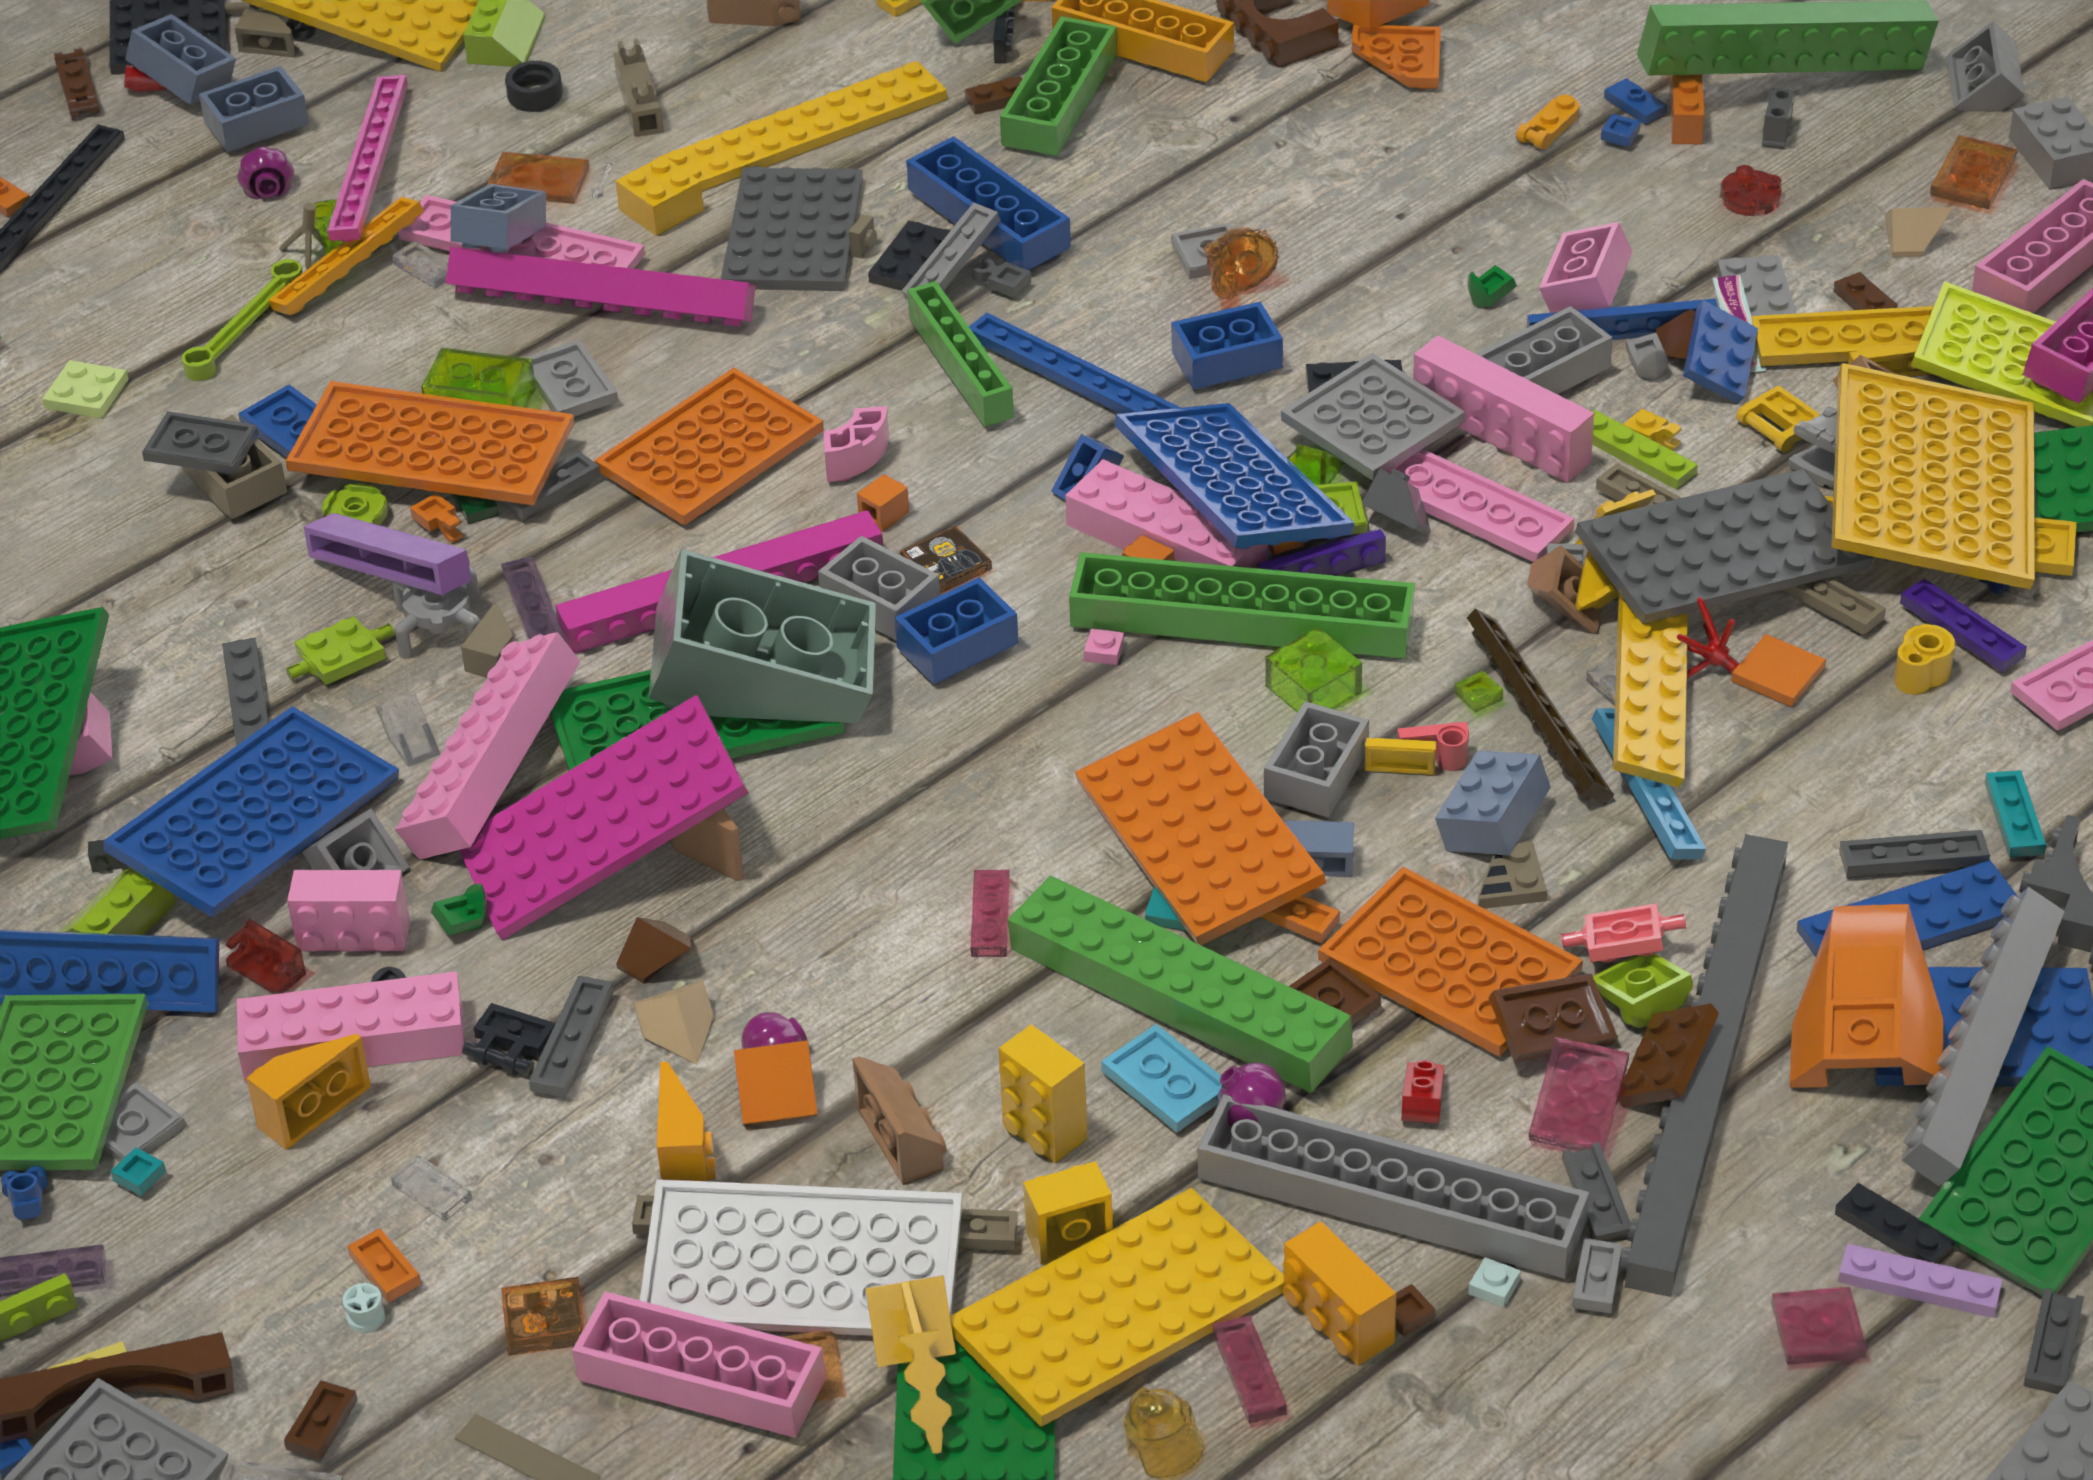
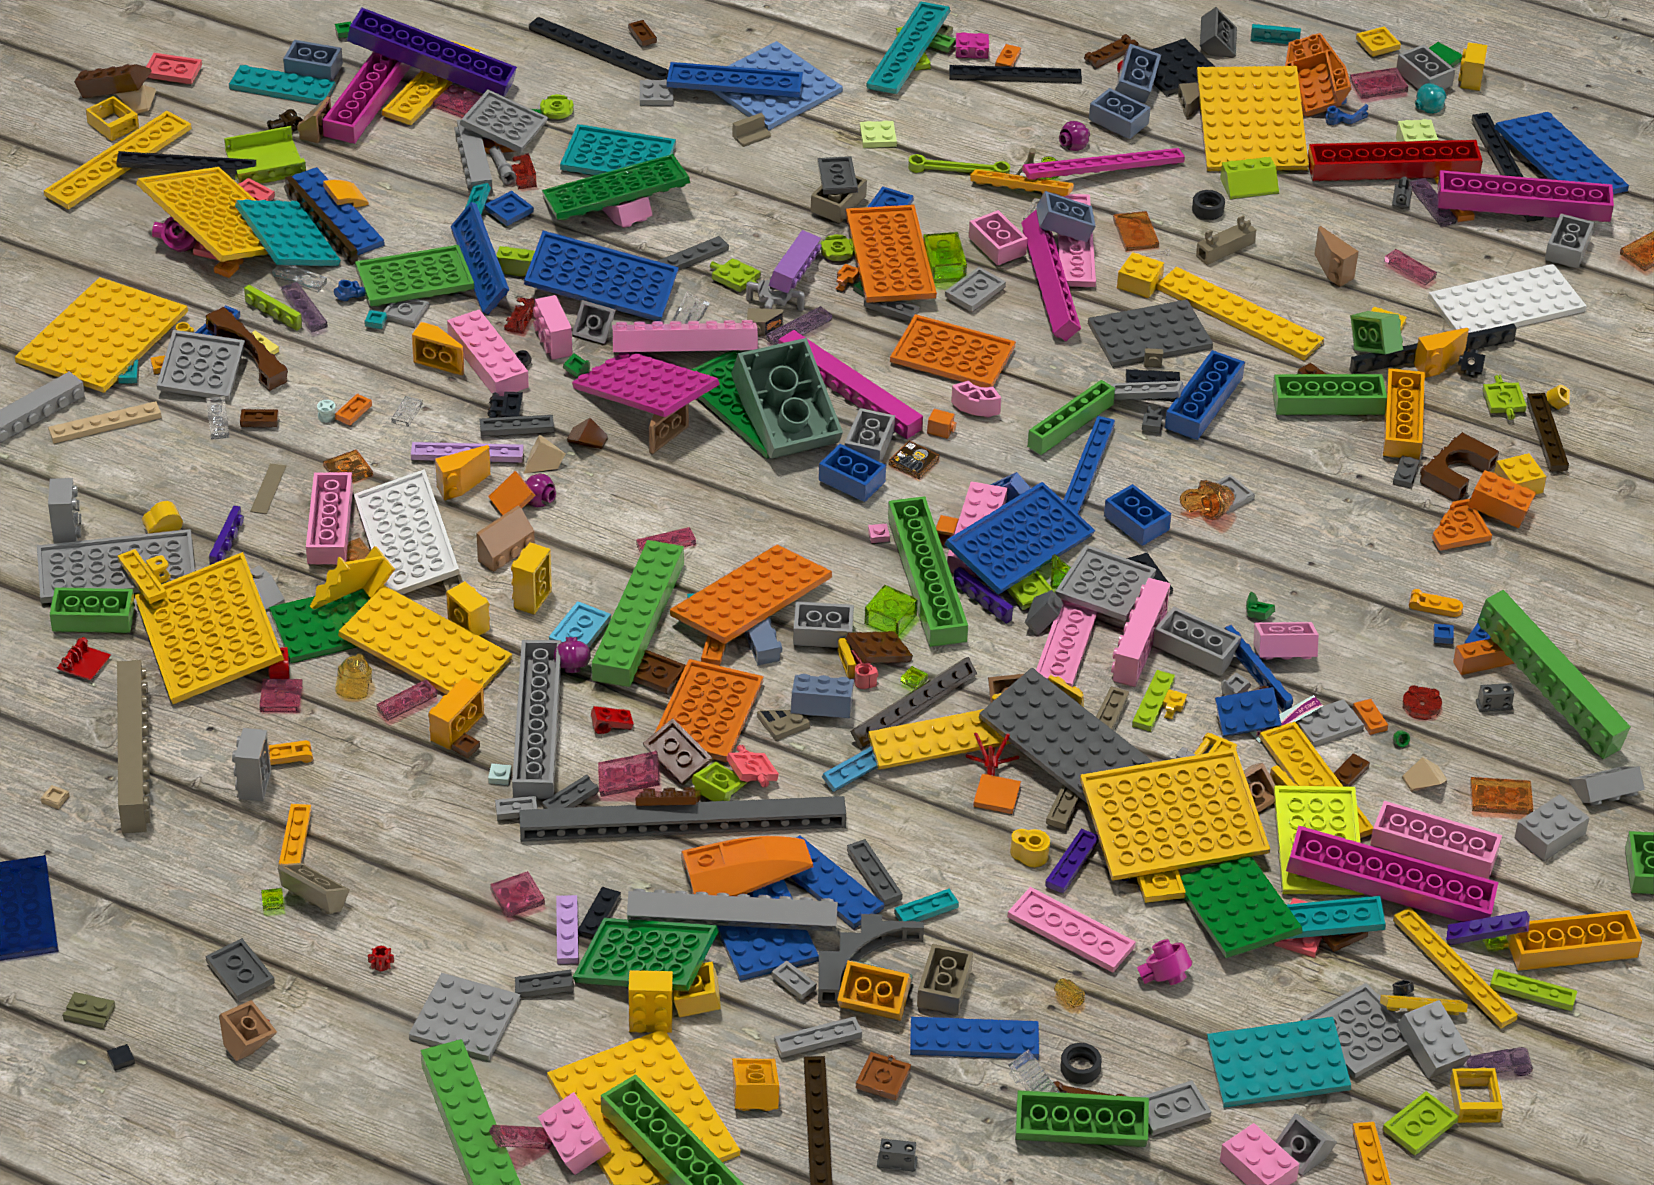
camera: 65 degrees right, 0 degrees up
none -> lavender plate [411,442,524,463]
none -> reddish brown plate [845,631,913,663]
none -> bright pink brick [969,210,1028,266]
none -> orange plate [1352,699,1388,735]
none -> dark grey plate [1393,456,1420,488]
none -> green hinge [1393,730,1410,747]

